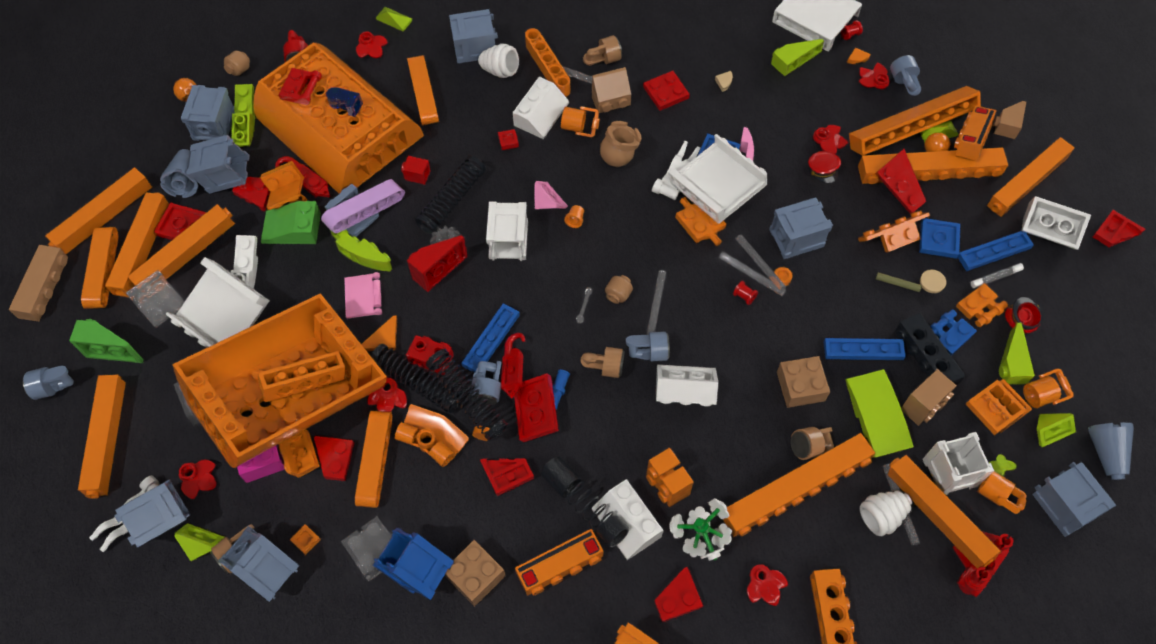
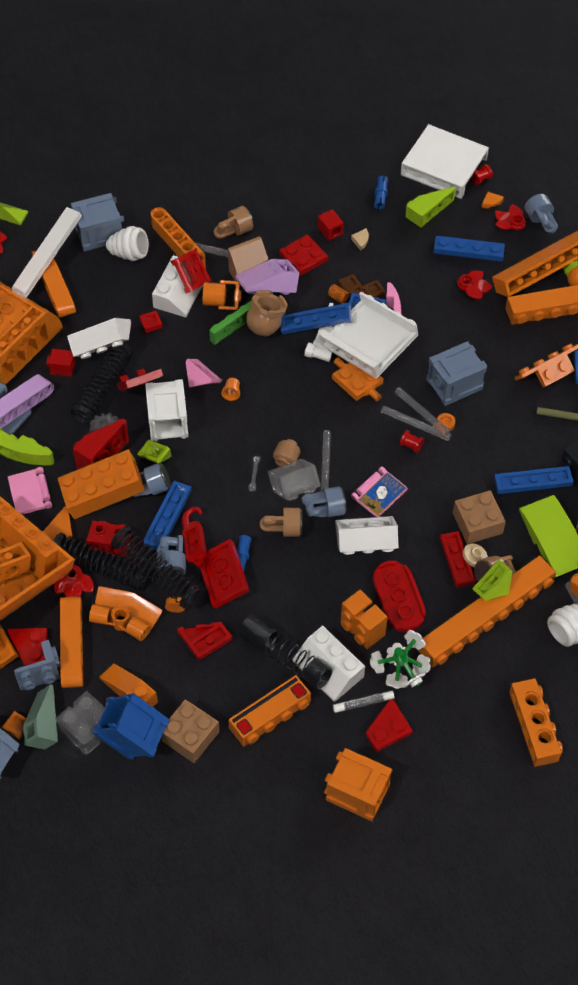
camera: 10 degrees left, 5 degrees down
red plate [747,565,788,606] -> none
red piece [808,151,841,183] -> none
red wing [875,149,926,214] -> none
none -> white tile [12,207,82,298]
none -> sand blue bracket [14,640,61,690]
none -> sand green slope [23,684,58,750]
none -> orange brick [58,449,146,520]
none -> white slope [67,318,131,359]
none -> orange slope [99,664,158,707]
none -> tile [118,369,163,391]
none -> sand blue piece [133,463,171,497]
none -> lime slope [137,440,172,463]
none -> red plate [170,249,211,294]
none -> bright green plate [210,301,251,345]
none -> lavender slope [235,259,299,294]
none -> clear piece [268,459,321,500]
none -> blue plate [281,303,352,335]
none -> red brick [318,209,344,241]
none -> orange piece [328,284,349,304]
none -> clear bar [333,691,394,713]
none -> reddish brown tile [338,274,386,298]
none -> piece [351,466,408,517]
none -> red tile [373,560,426,632]
none -> blue pin [374,176,388,209]
none -> blue plate [434,236,505,261]
none -> red tile [439,531,476,588]
none -> tan piece [463,544,488,567]
none -> lime slope [472,559,513,601]

